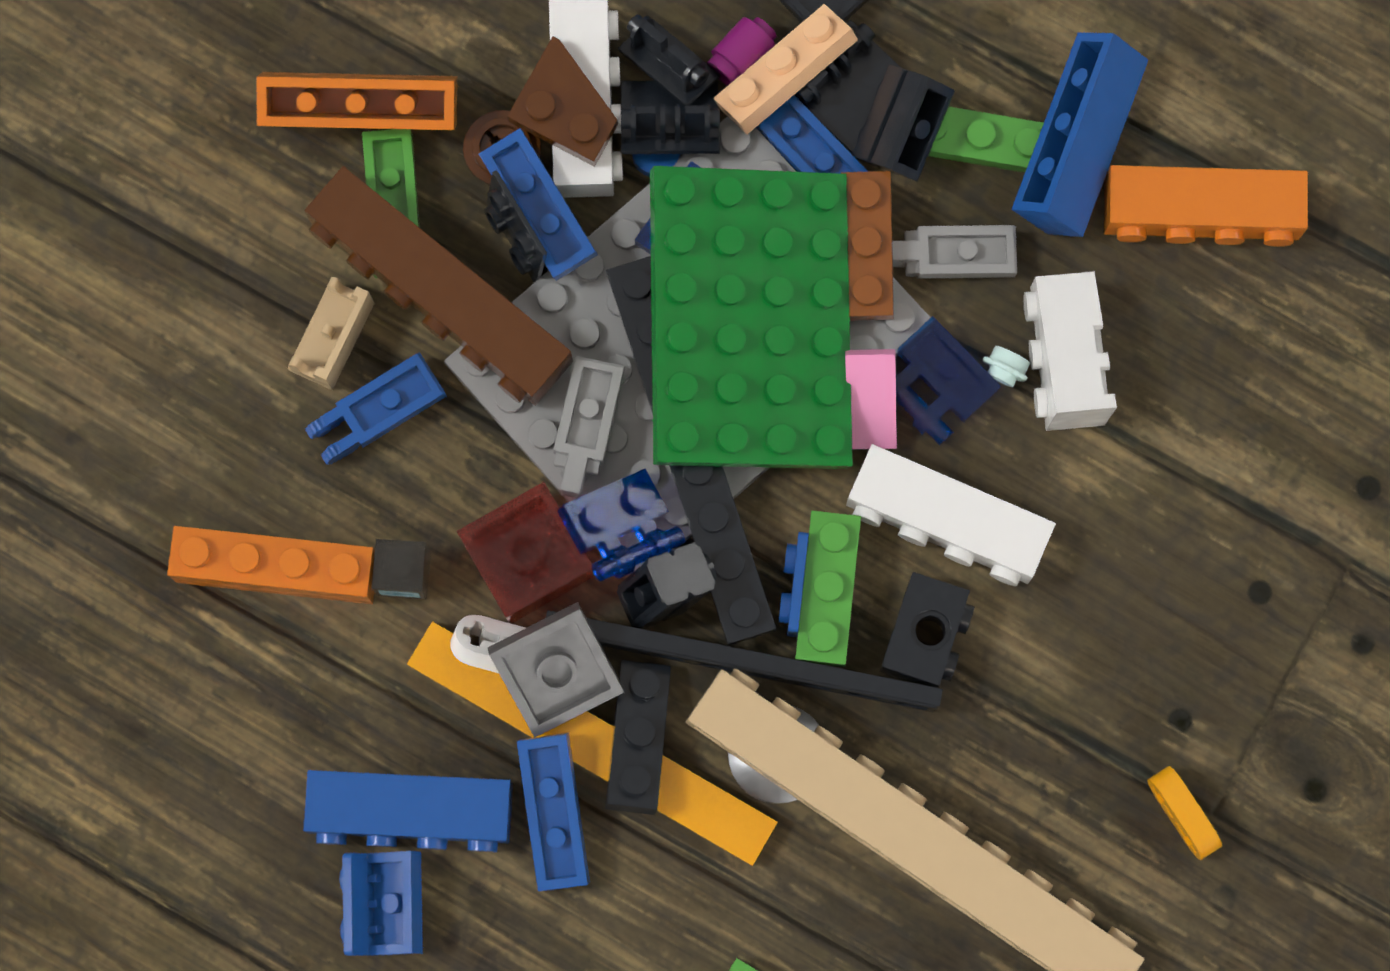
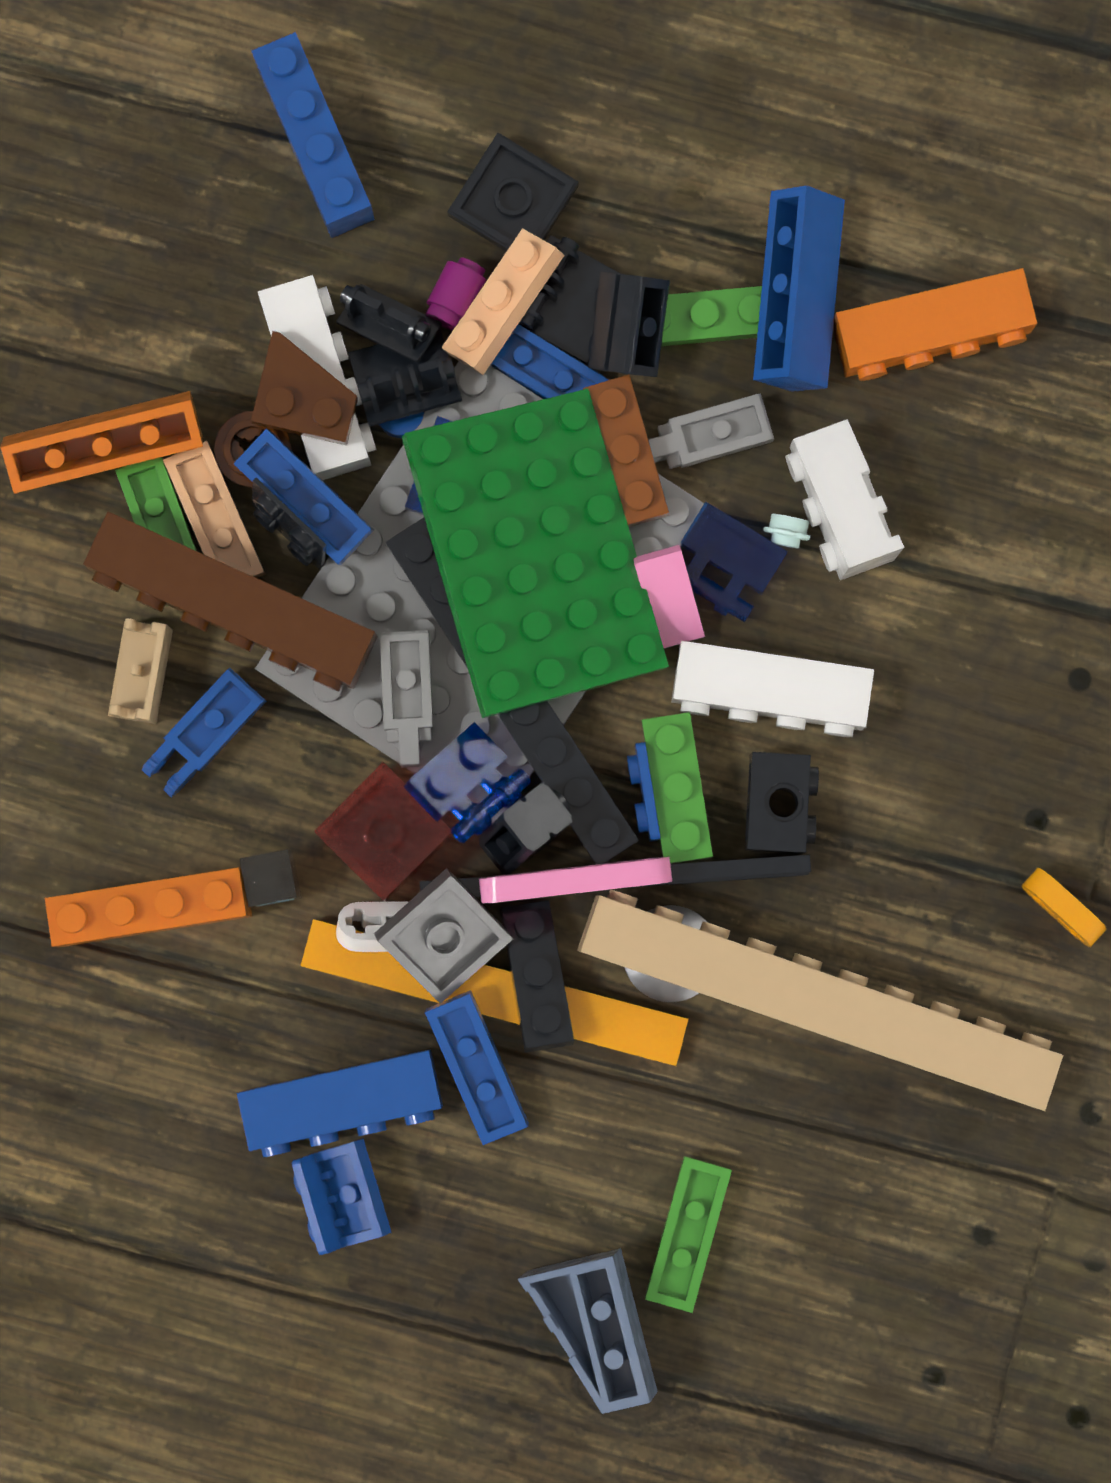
camera: 15 degrees left, 5 degrees up
none -> light nougat plate [163,441,266,578]
none -> bright pink beam [479,857,672,903]

